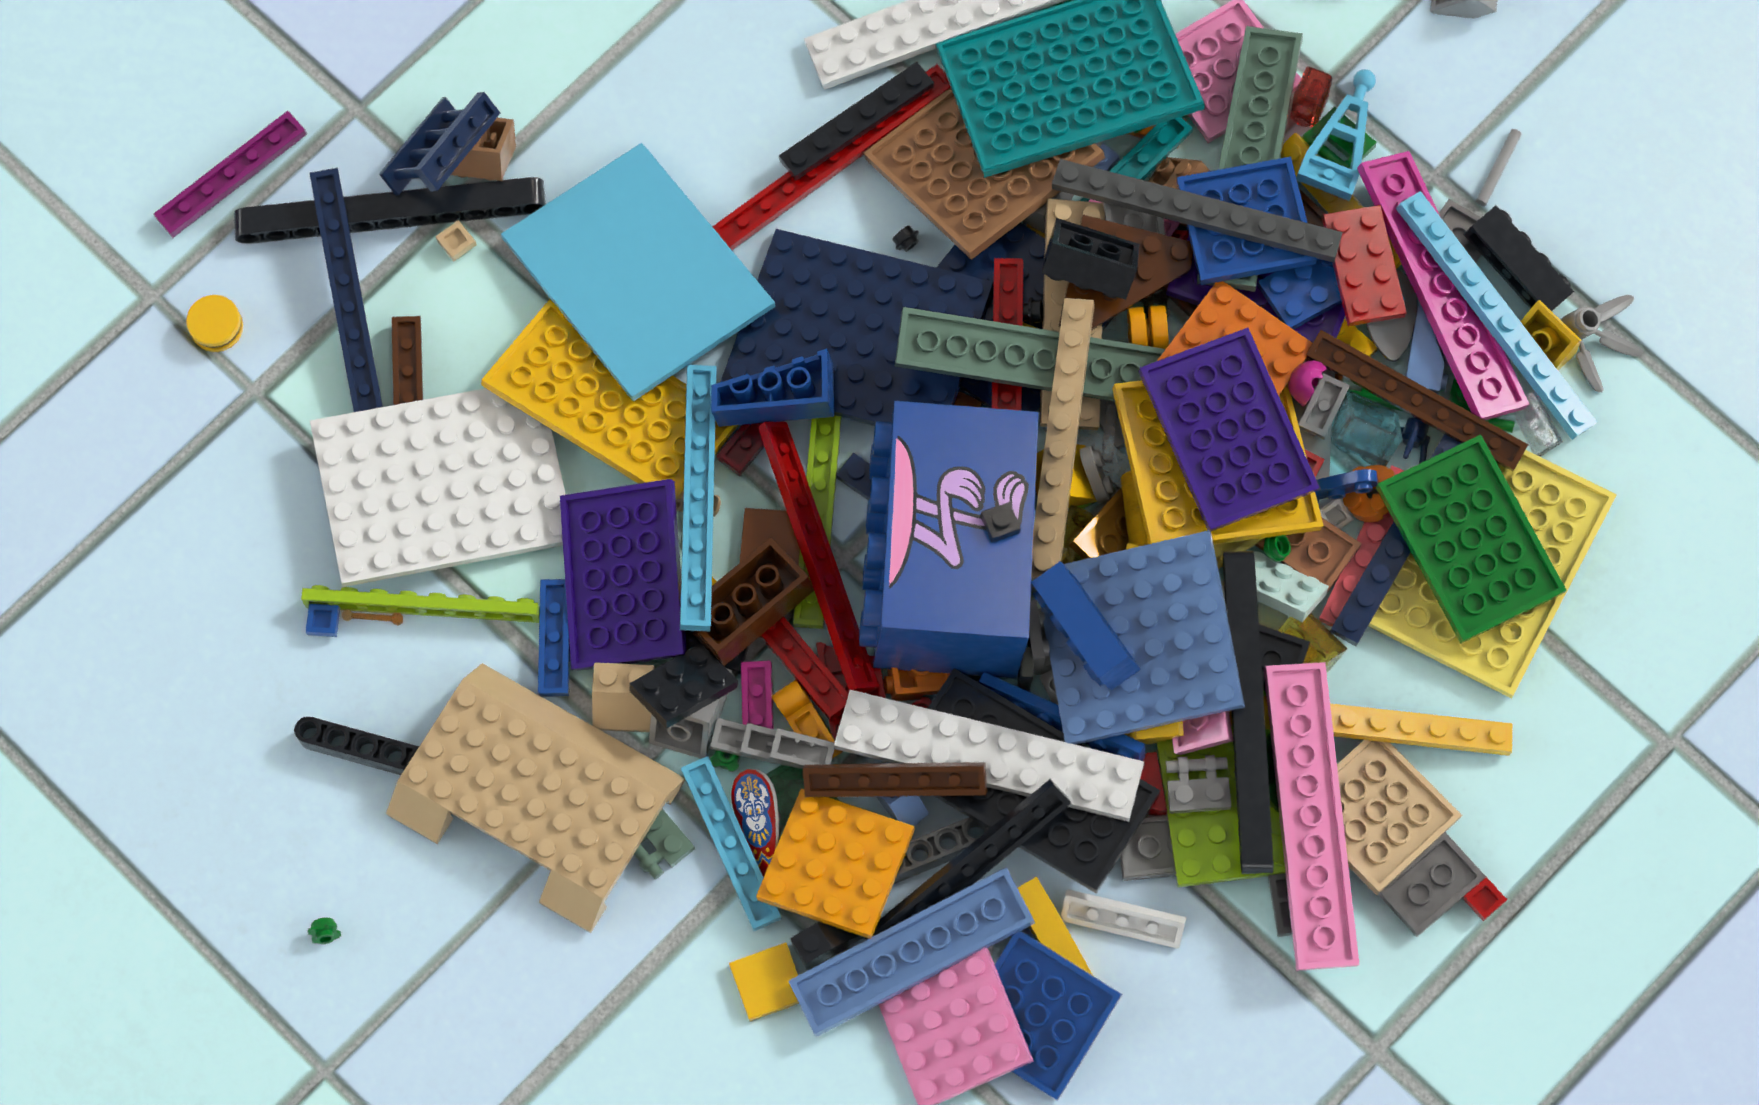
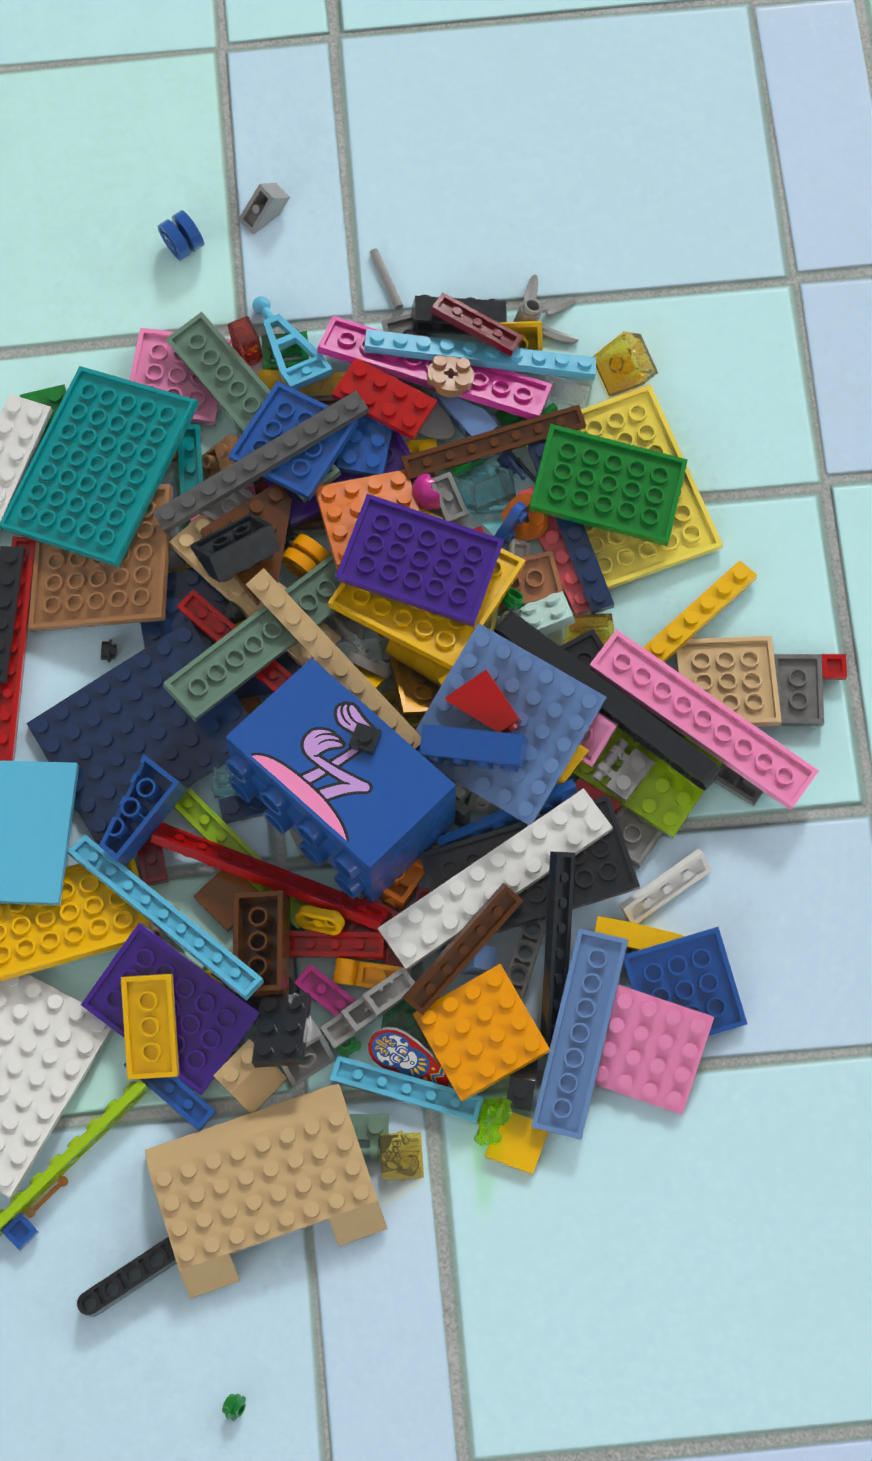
camera: 50 degrees left, 0 degrees up
none -> yellow plate [121,974,180,1080]
none -> clear light blue plate [211,766,238,798]
none -> yellow plate [295,905,345,935]
none -> clear yellow piece [379,1131,424,1182]
none -> plate [427,355,474,397]
none -> dark red plate [430,292,523,357]
none -> red slope [445,670,522,733]
none -> clear neon green plate [474,1097,512,1146]
none -> clear yellow slope [593,331,658,396]

